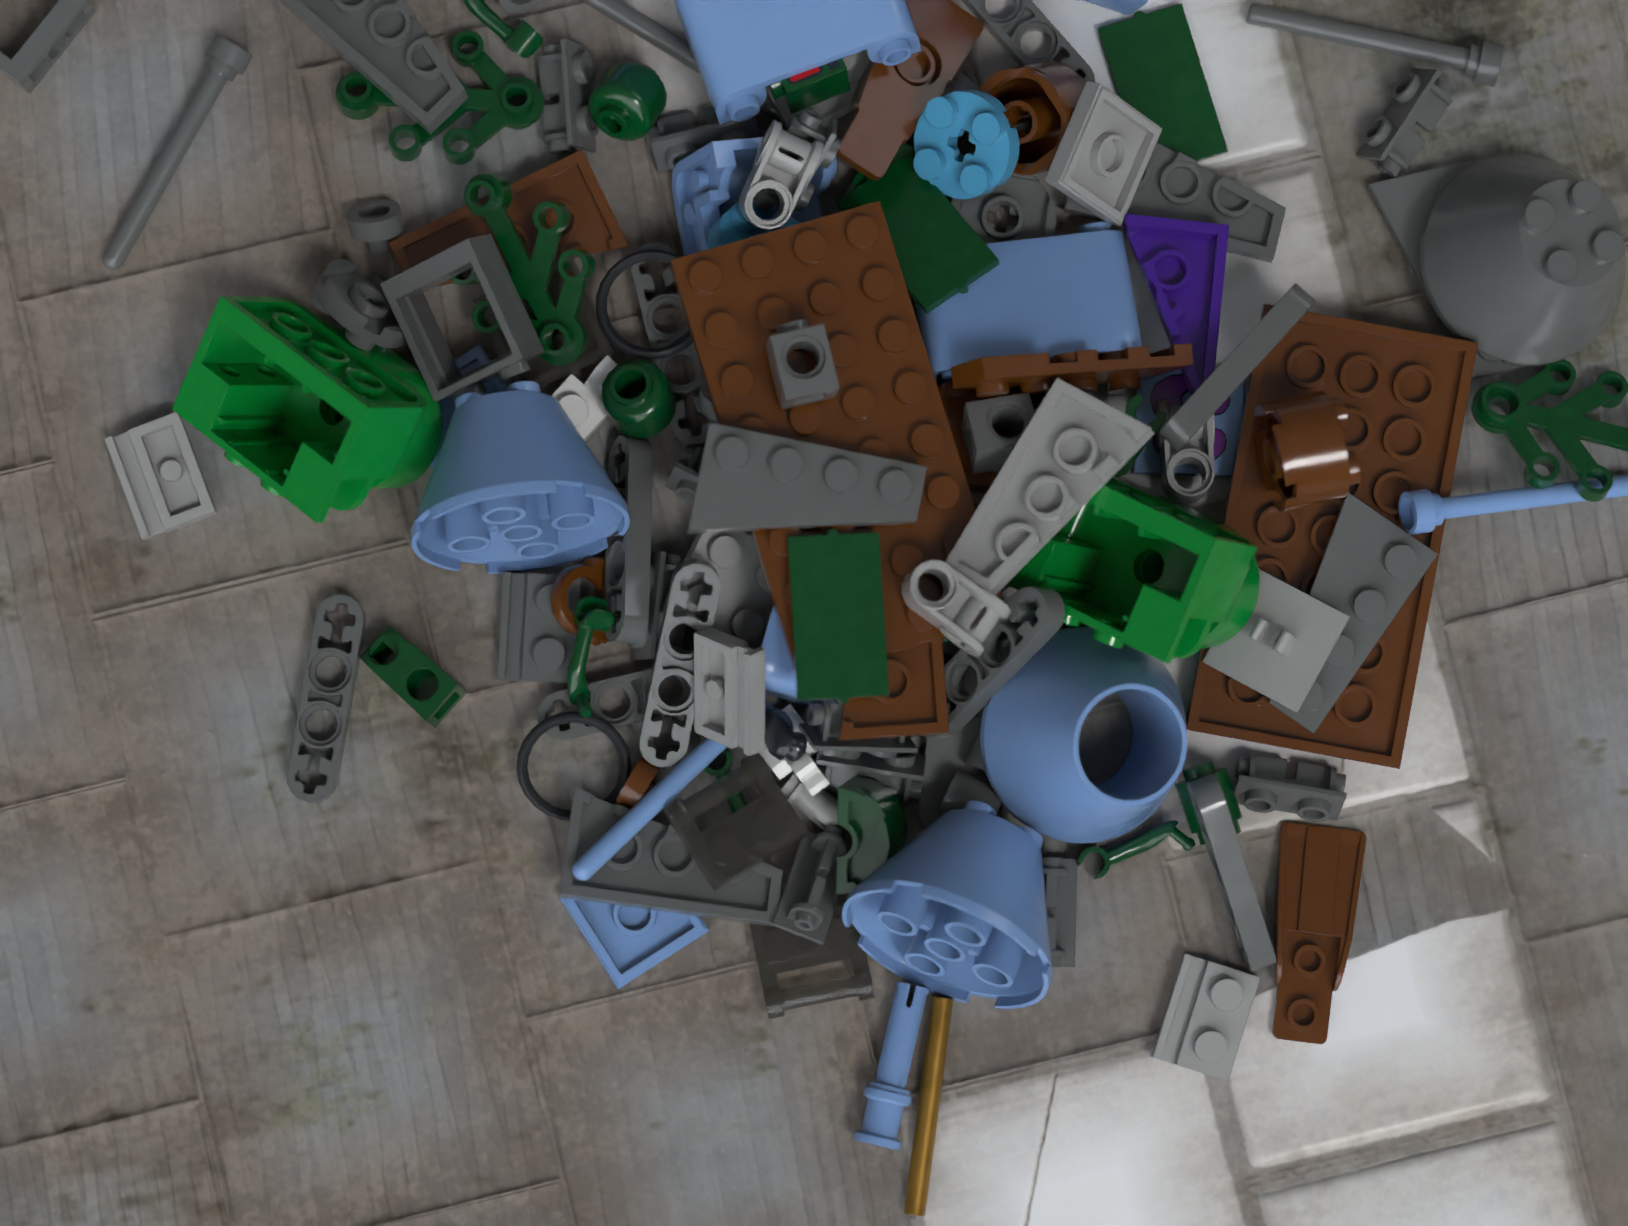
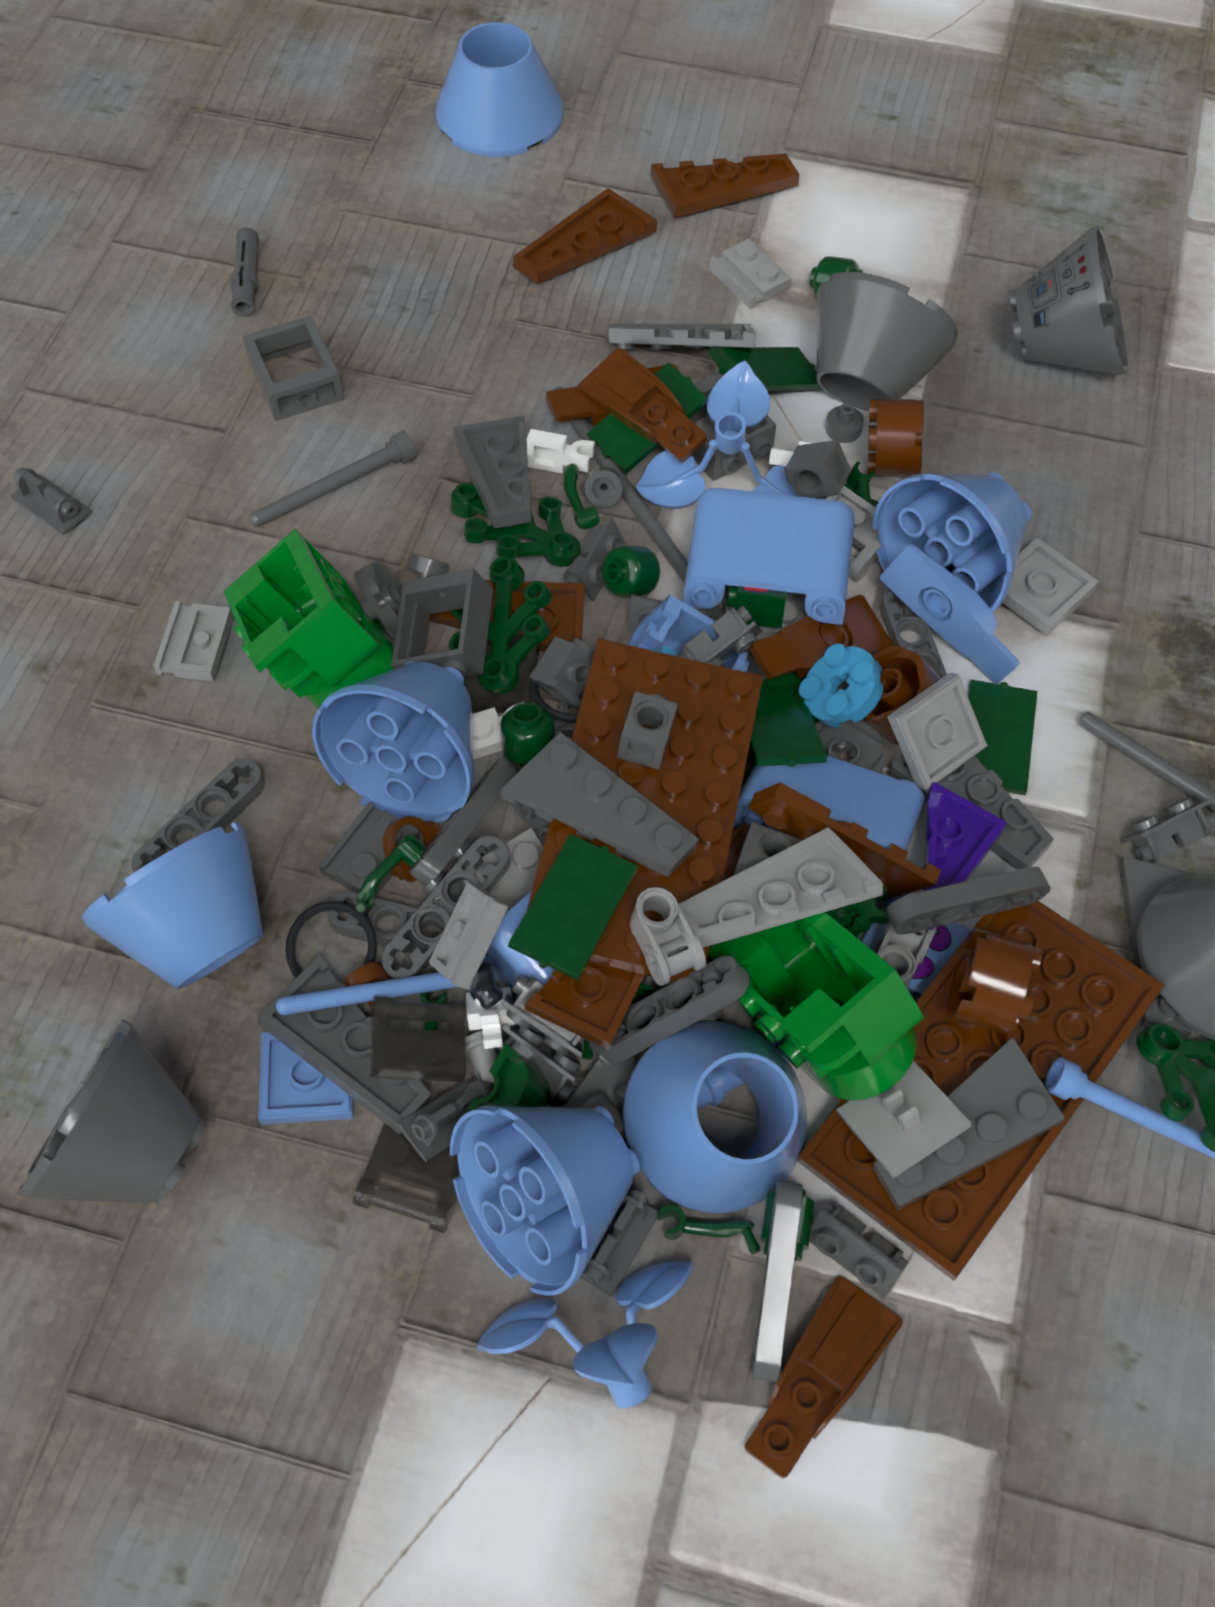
camera: 30 degrees right, 25 degrees down
dark green leg [359,625,467,728] -> none
light grey piece [739,120,824,229] -> none
medium blue pin [853,982,930,1151] -> none
pearl gold bar [904,996,953,1216] -> none
light grey plate [1151,953,1260,1081] -> none
none -> dark grey cone [17,1019,207,1204]
none -> medium blue cone [81,822,264,990]
none -> medium blue plant [477,1261,694,1408]
none -> dark grey brick [529,636,595,708]

